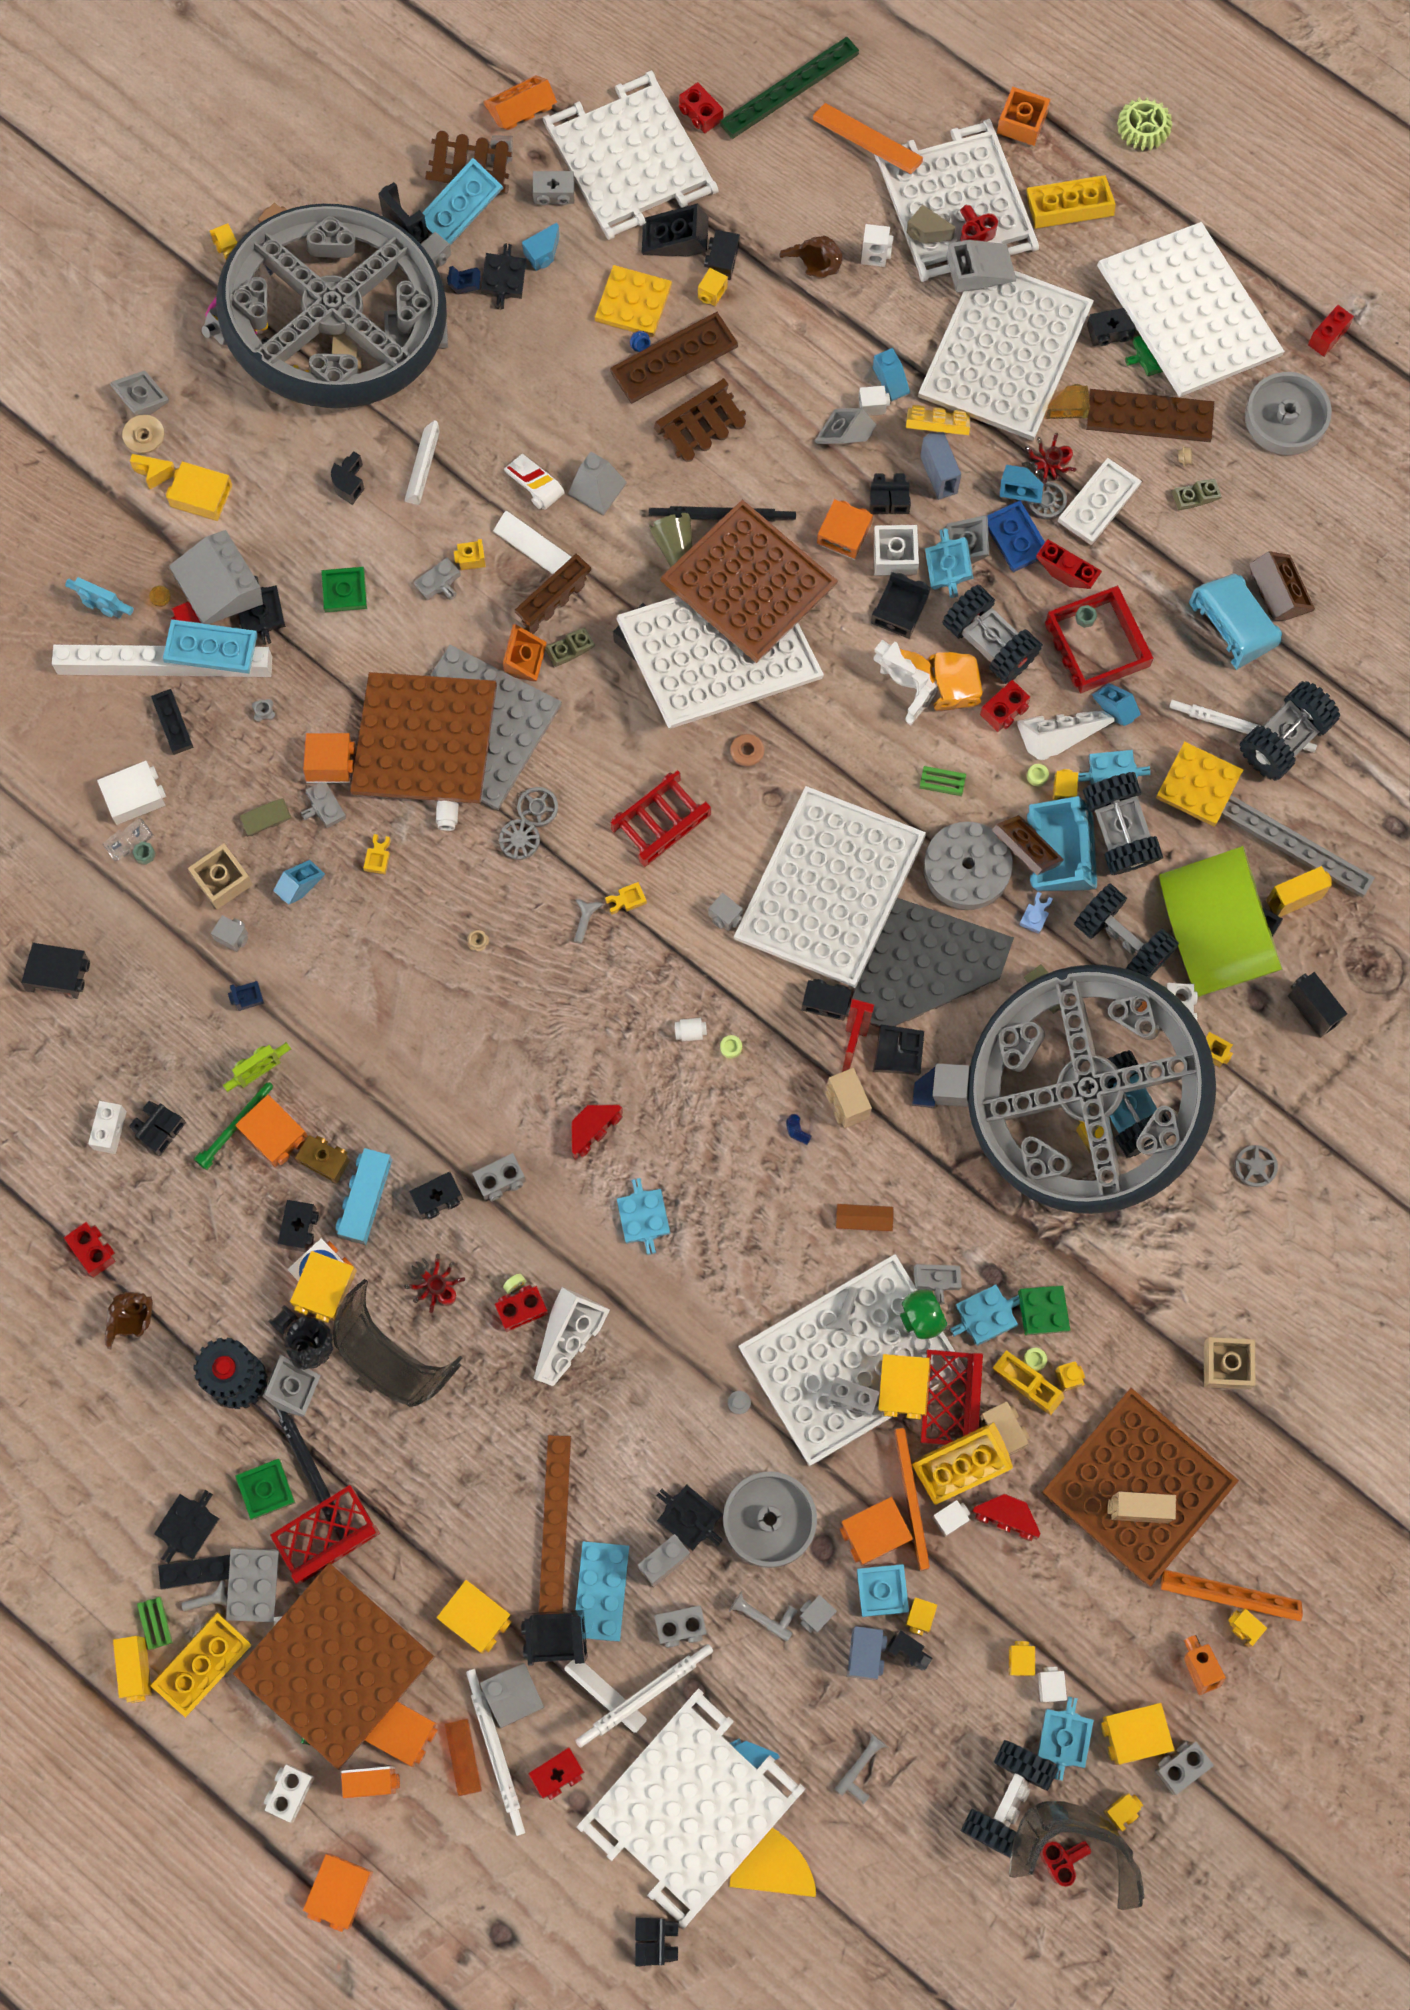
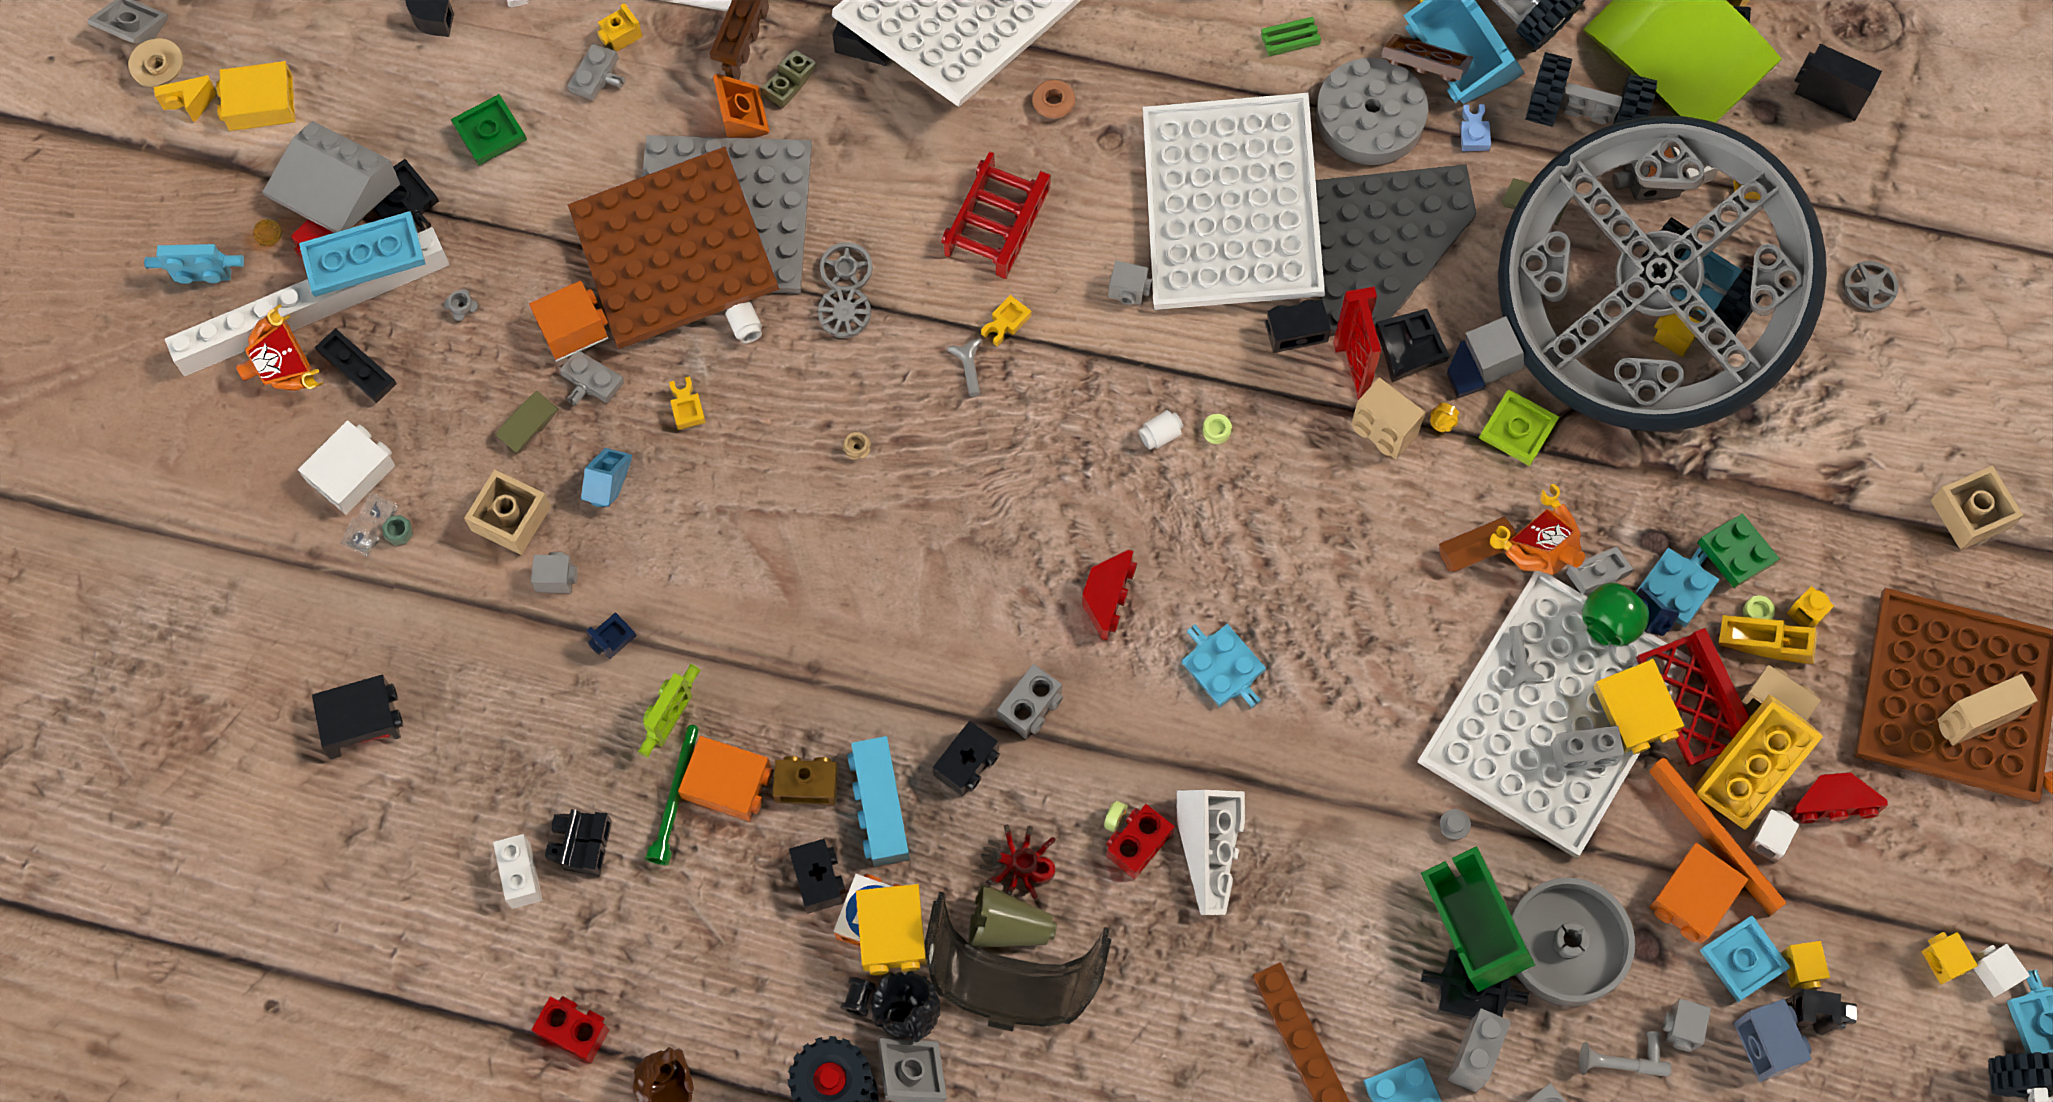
camera: 25 degrees left, 5 degrees down
clear blue arm [786,1114,812,1145] -> none
none -> torso [236,304,323,391]
none -> olive cone [968,885,1057,947]
none -> green piece [1421,846,1535,992]
none -> yellow plate [1430,403,1459,433]
none -> lime plate [1479,389,1559,466]
none -> torso [1490,484,1585,575]
none -> dark blue bracket [1636,587,1679,636]

